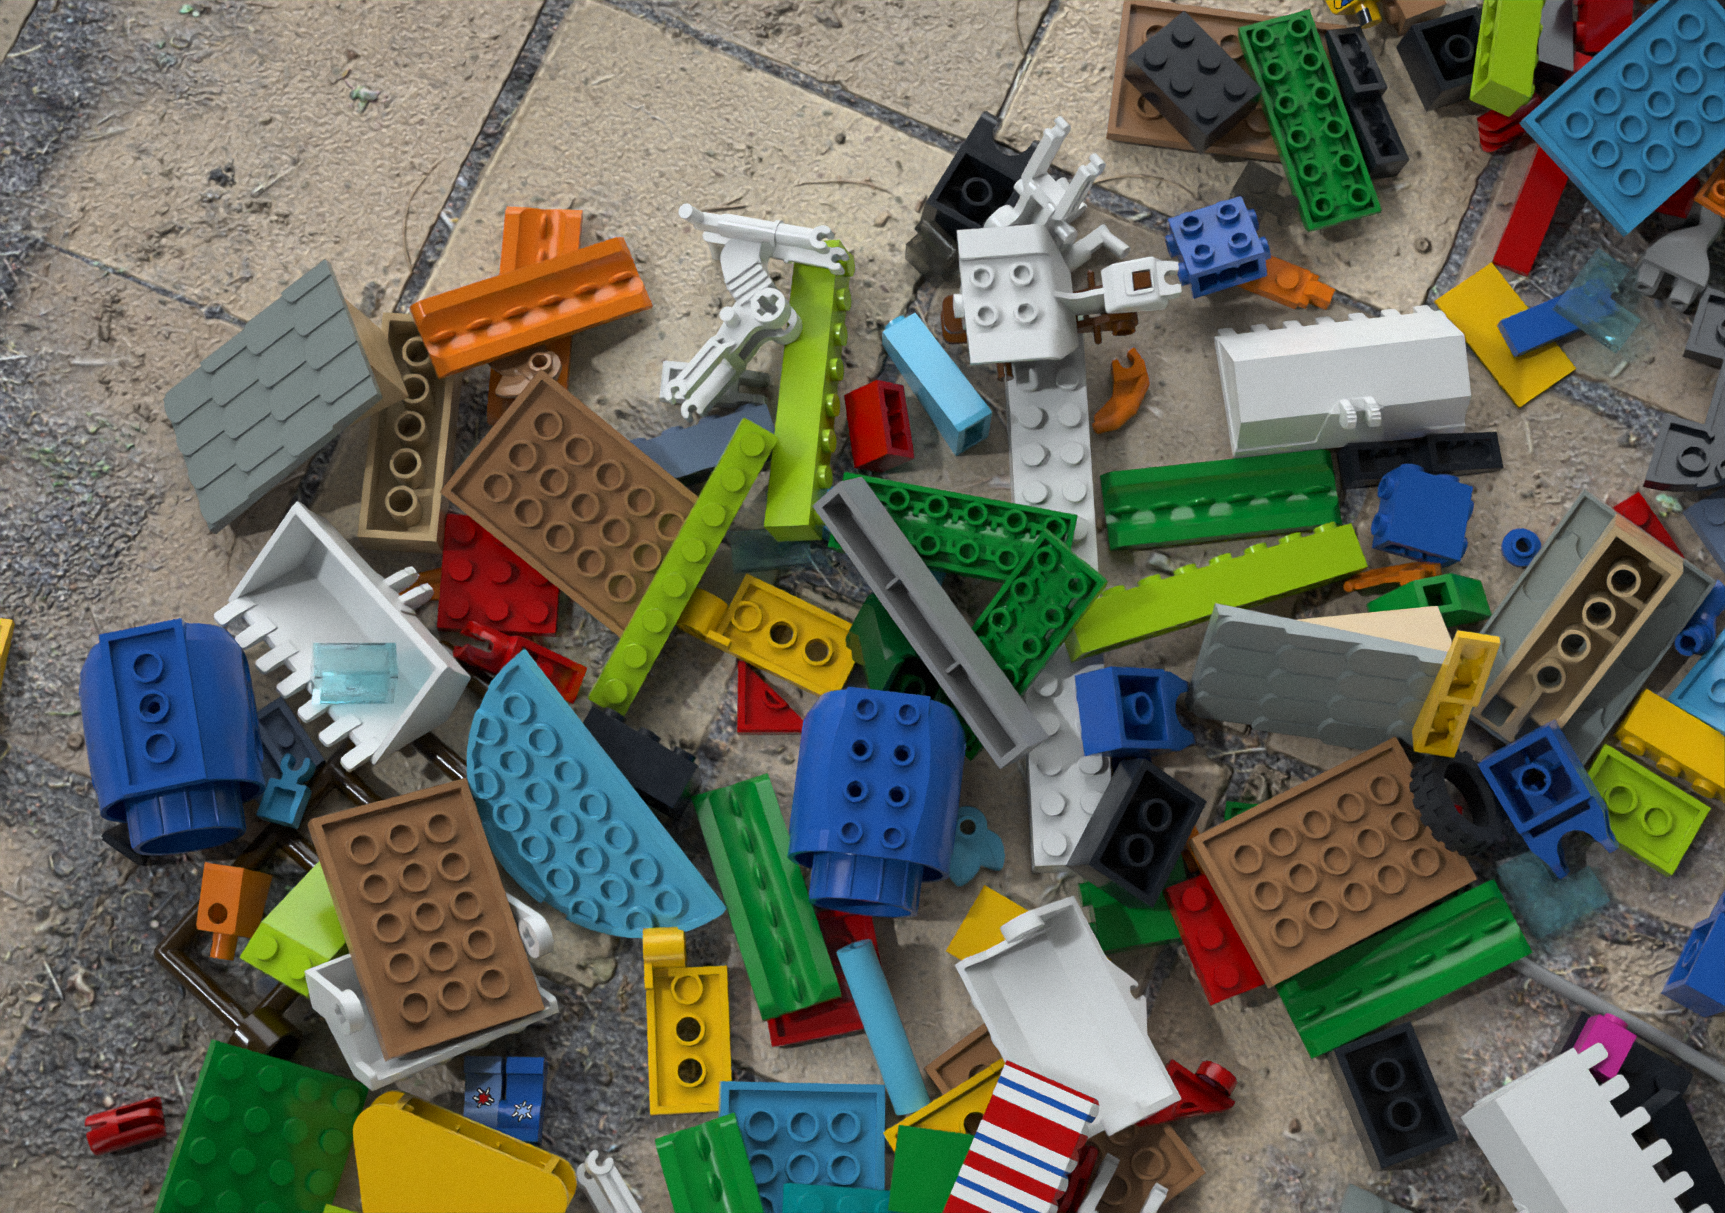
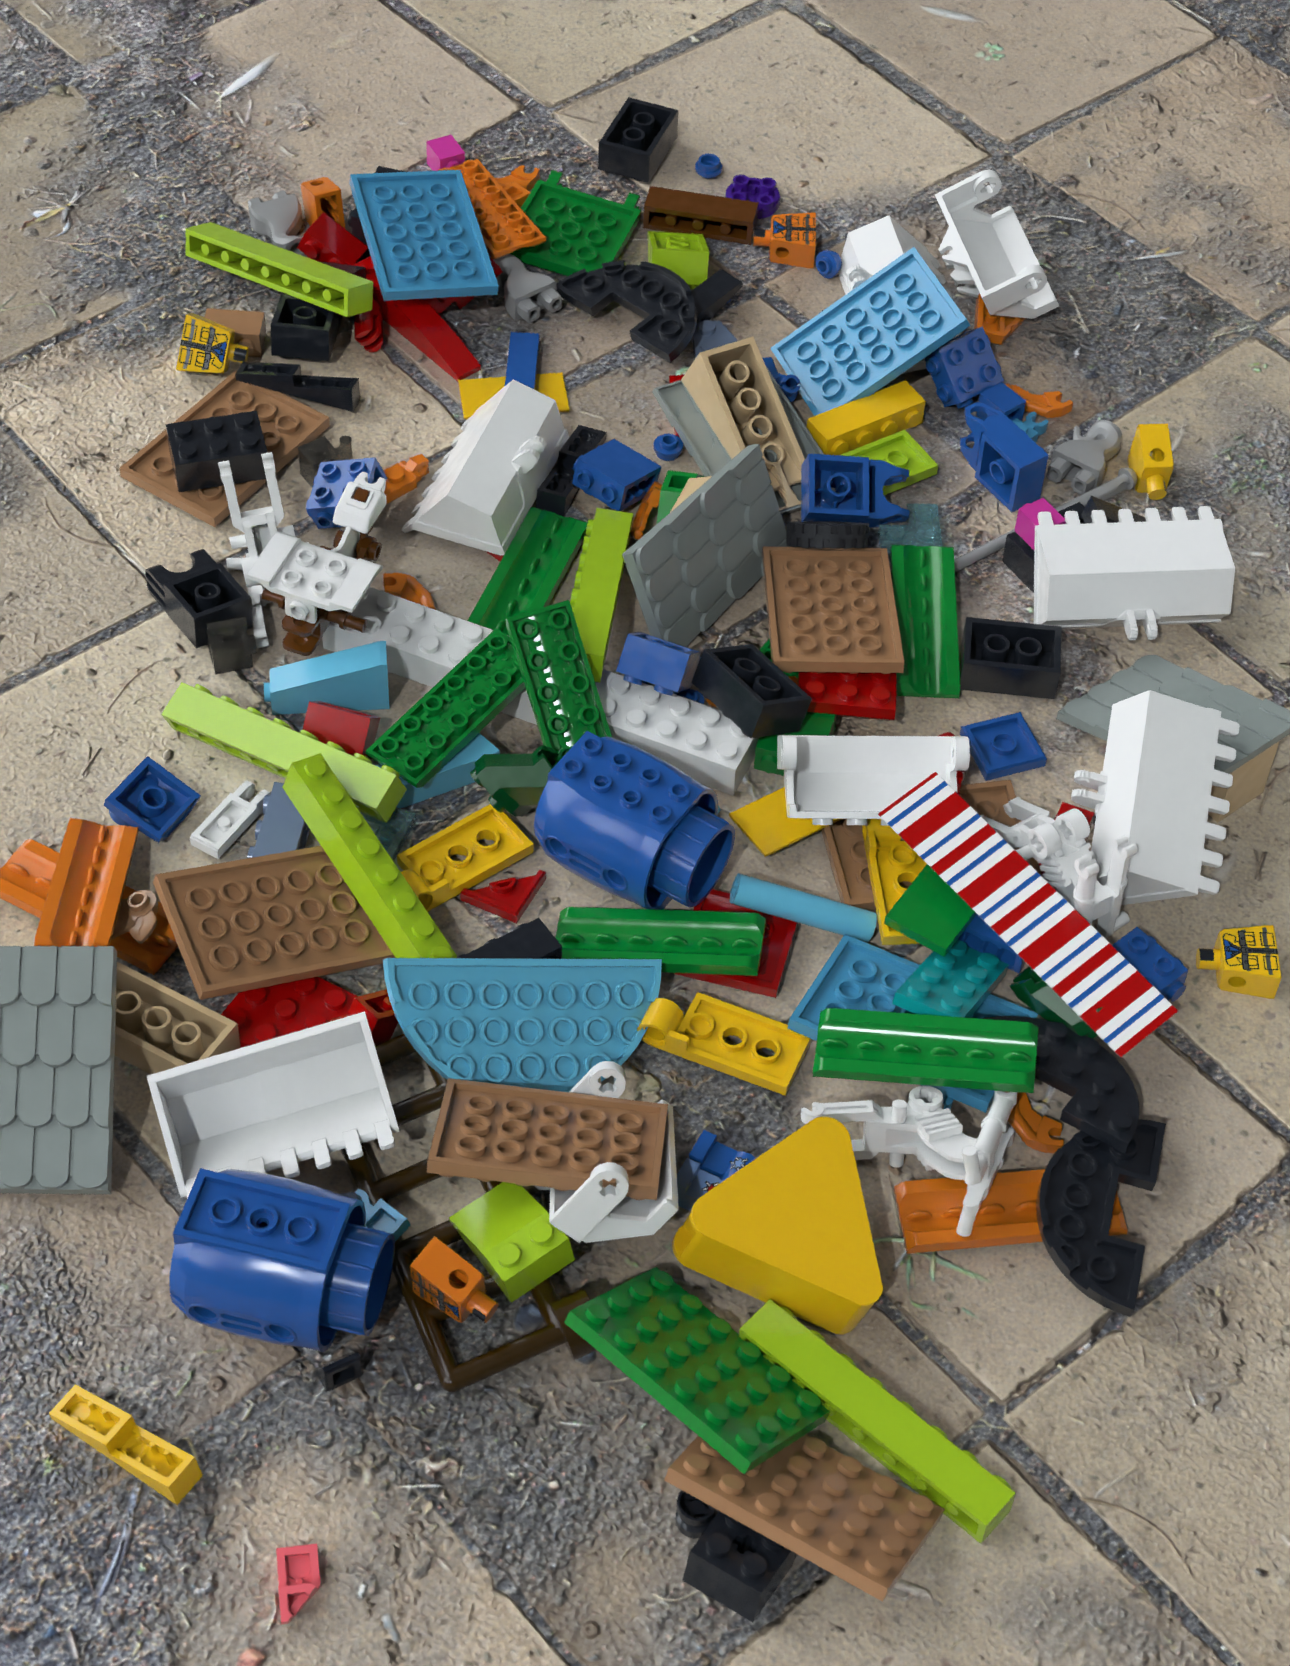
camera: 65 degrees left, 25 degrees down
red arm [85,1096,167,1156] -> none
clear light blue panel [310,643,398,704] -> none
white piece [663,204,849,423] -> none
light grey brick [813,477,1049,769] -> none
green plate [1238,9,1382,232] -> none
yellow slope [1412,630,1500,758] -> none
clear light blue plate [1552,248,1641,354] -> none
none -> blue slope [104,756,201,843]
none -> blue tile [960,712,1047,781]

